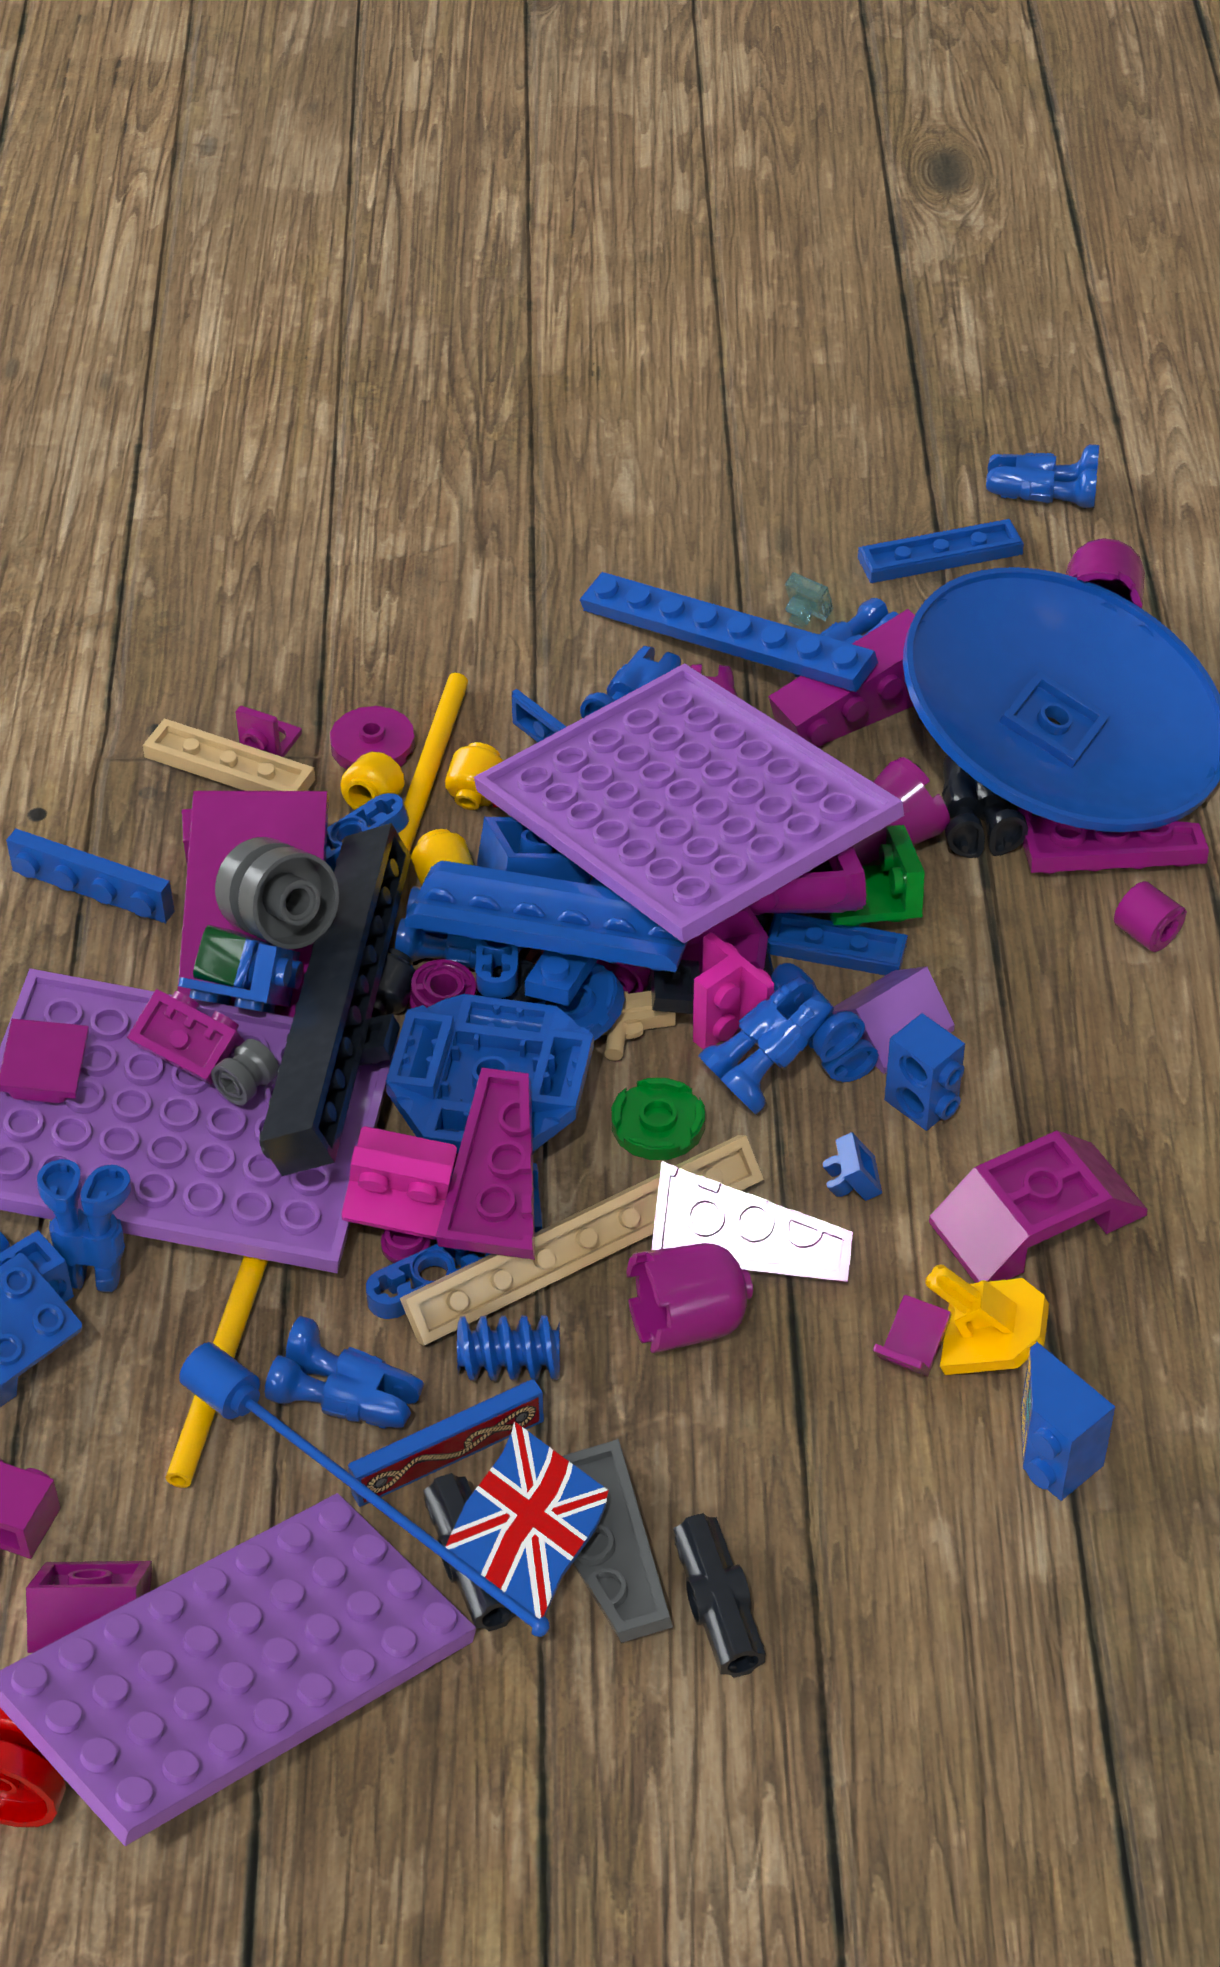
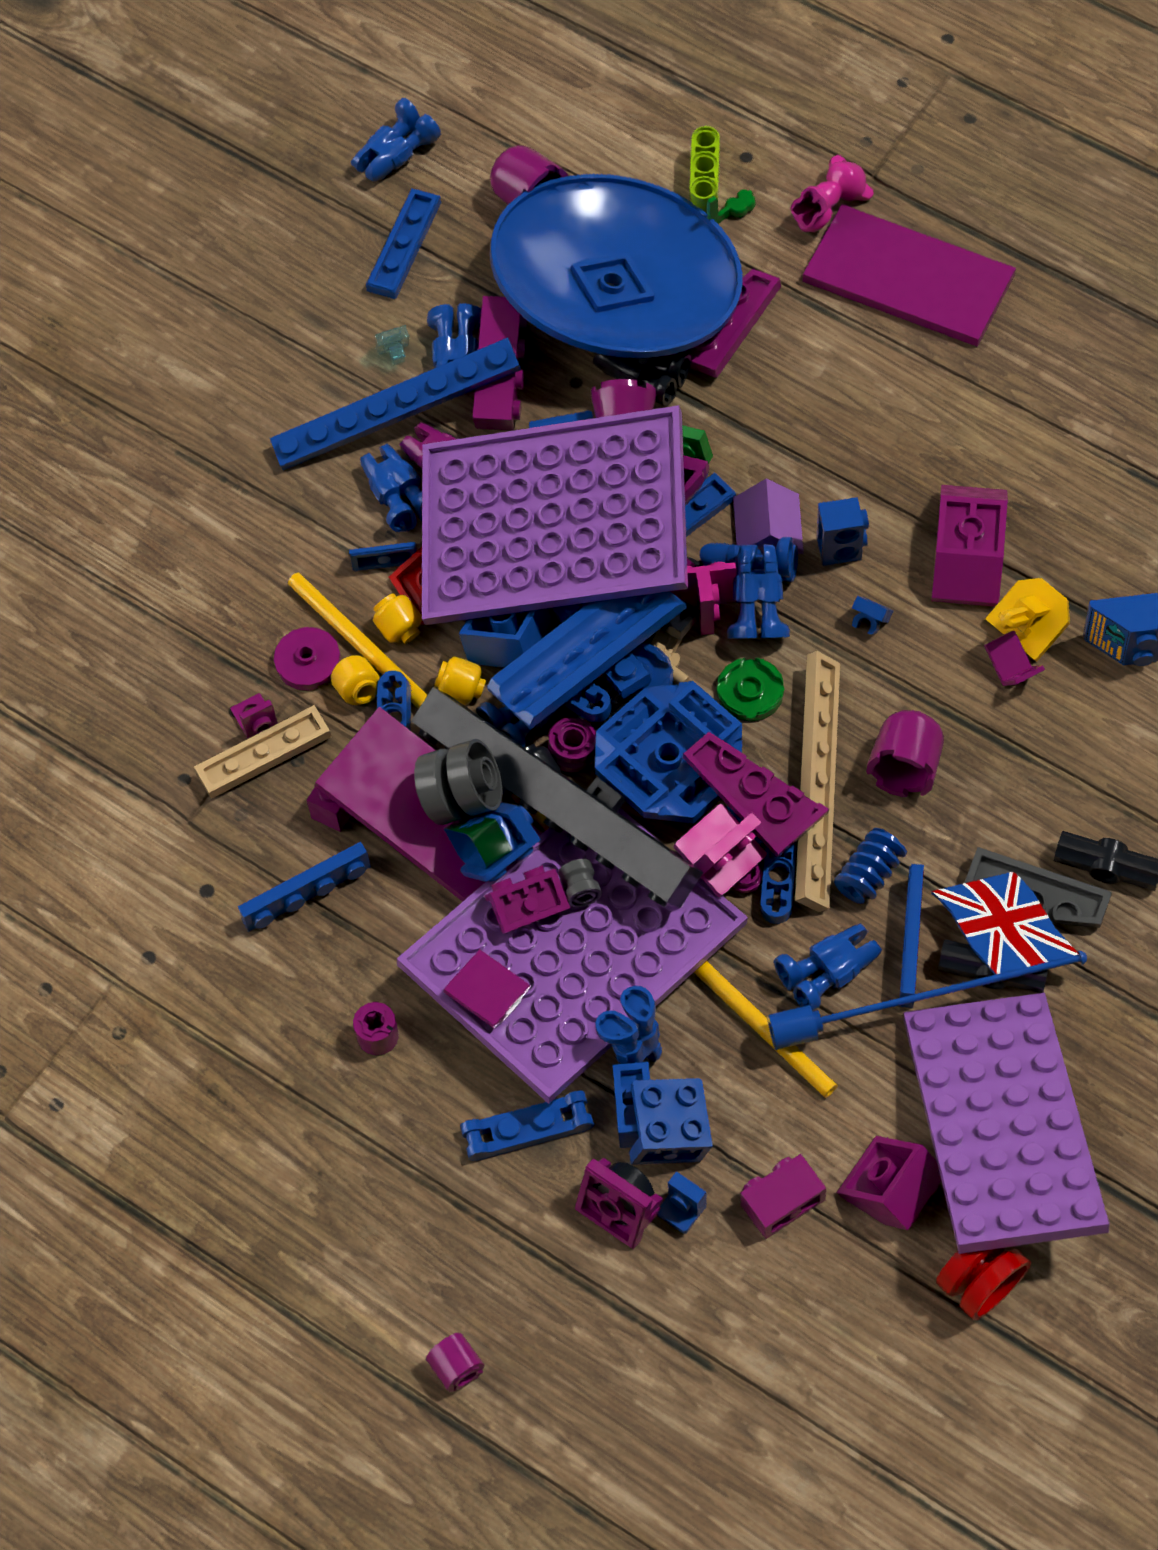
camera: 50 degrees left, 15 degrees up
wing [651,1161,853,1283] -> none
magenta piece [1114,881,1187,952] -> none

